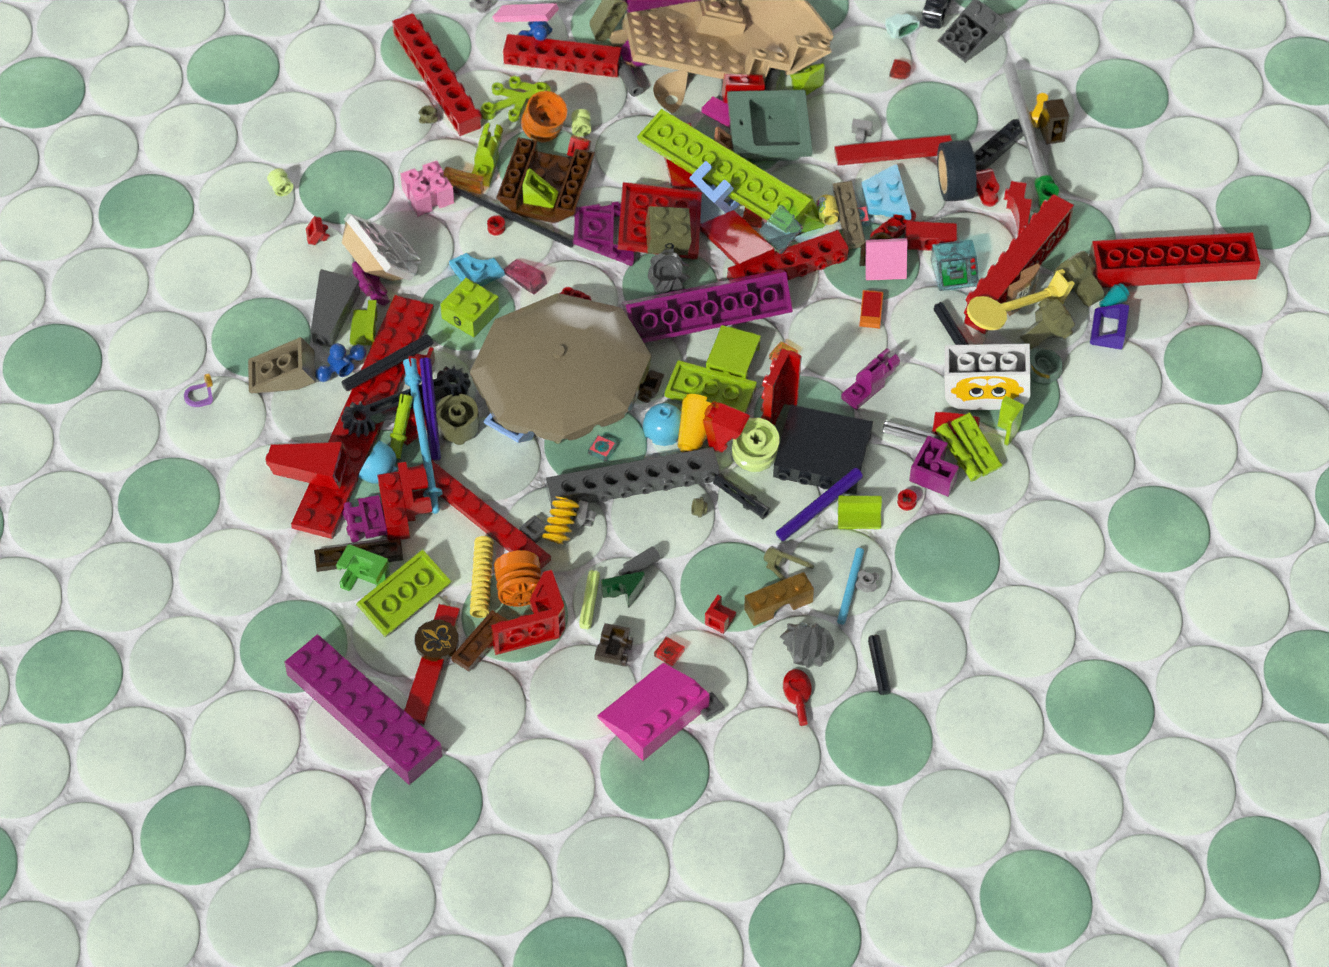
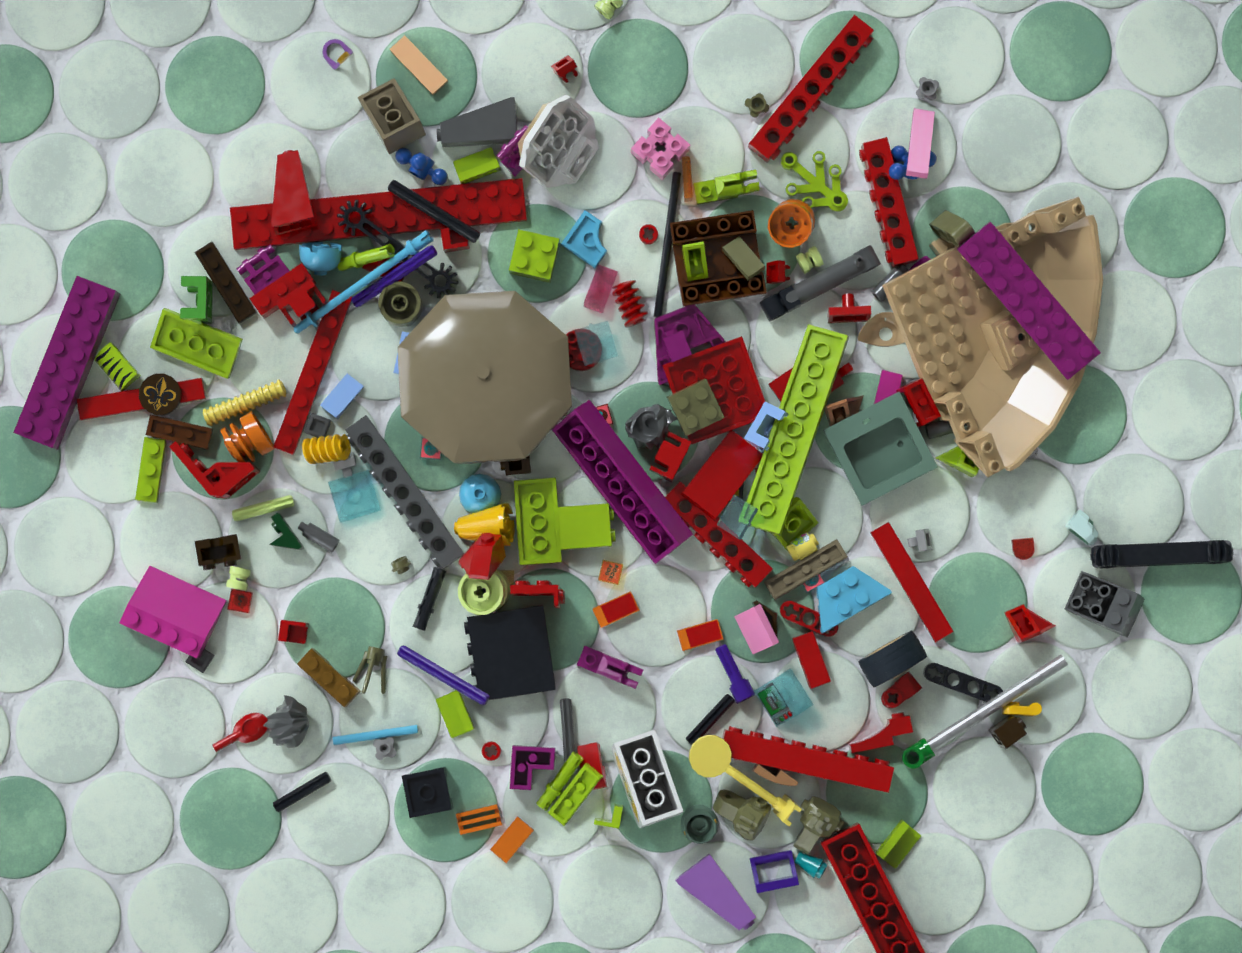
camera: 70 degrees right, 30 degrees up
none -> lime brick [95,342,141,391]
none -> lime plate [135,437,167,503]
none -> yellowish green wheel [226,566,251,591]
none -> light blue slope [320,374,364,419]
none -> clear light blue plate [328,470,381,523]
none -> light nougat tile [390,35,448,95]
none -> black panel [402,767,453,818]
none -> orange tile [456,804,502,835]
none -> orange tile [490,816,534,863]
none -> clear light blue piece [574,321,618,366]
none -> red tile [592,591,640,628]
none -> red piece [612,280,648,328]
none -> red panel [649,431,691,483]
none -> magenta brick [662,328,692,362]
none -> medium lavender slope [675,854,756,930]
none -> dark purple piece [715,644,755,704]
none -> olive tile [722,236,765,280]
none -> dark grey piece [760,245,881,322]
none -> red tile [827,293,871,323]
none -> lime panel [875,820,921,868]
none -> red slope [1004,604,1056,643]

